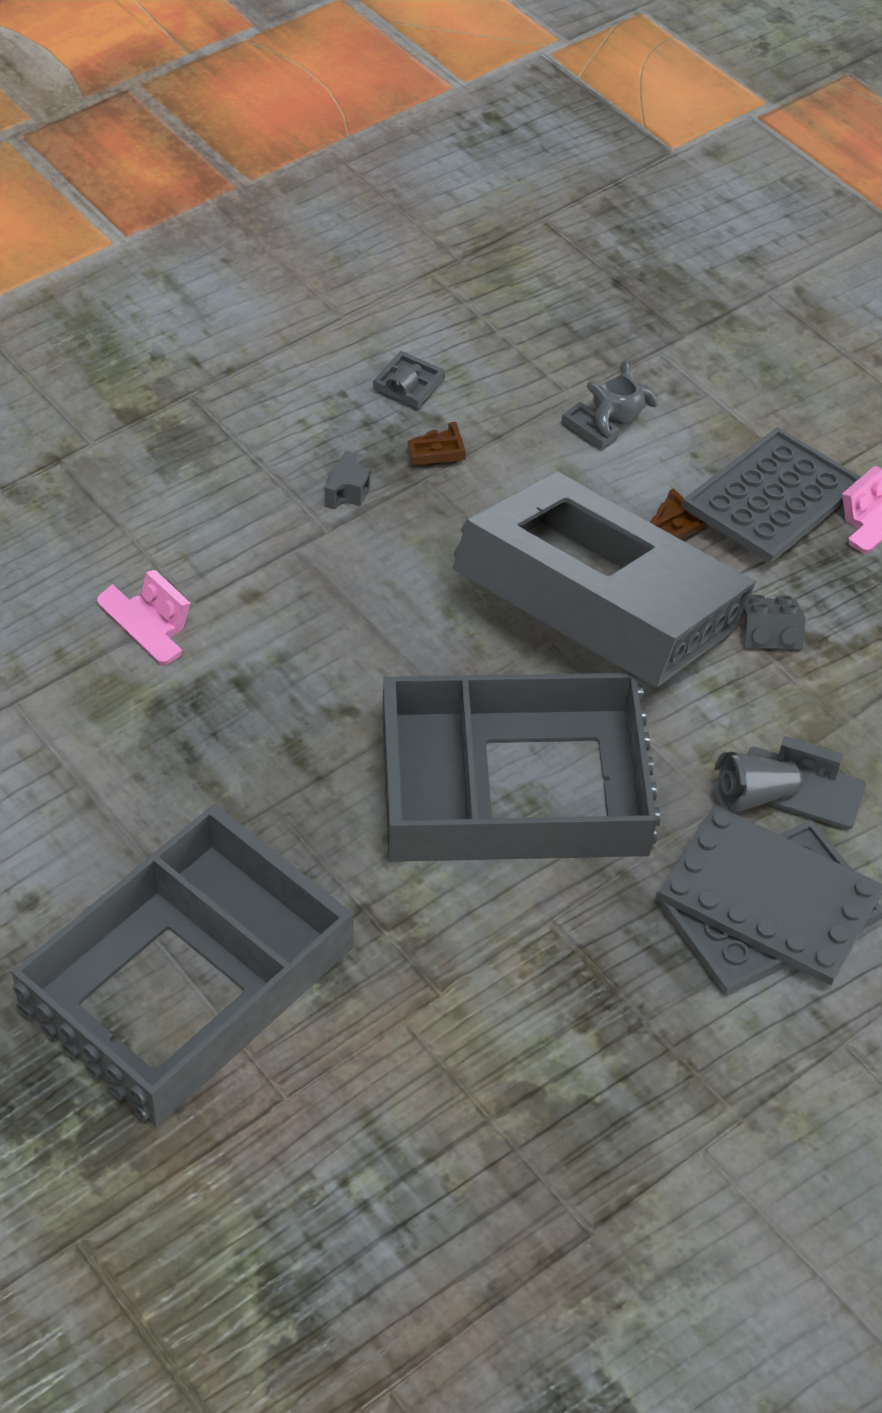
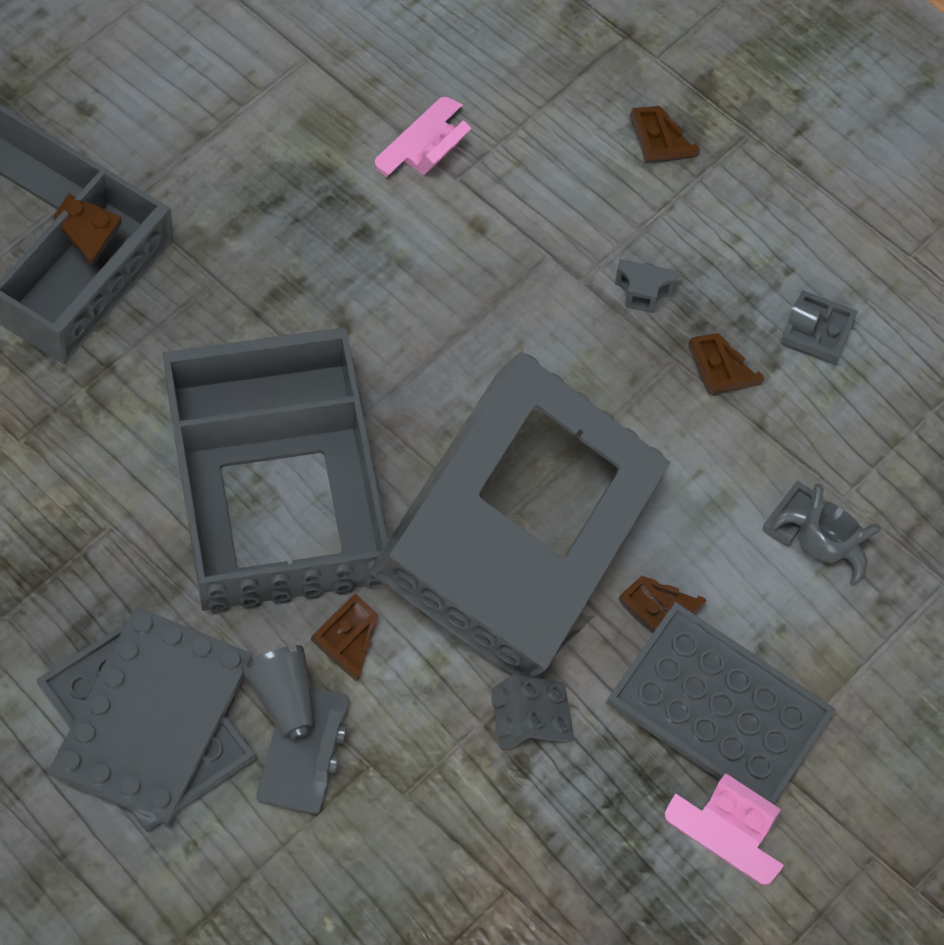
camera: 80 degrees right, 10 degrees up
none -> reddish brown wing [53,194,122,266]
none -> reddish brown wing [311,593,378,681]
none -> reddish brown wing [630,106,700,161]

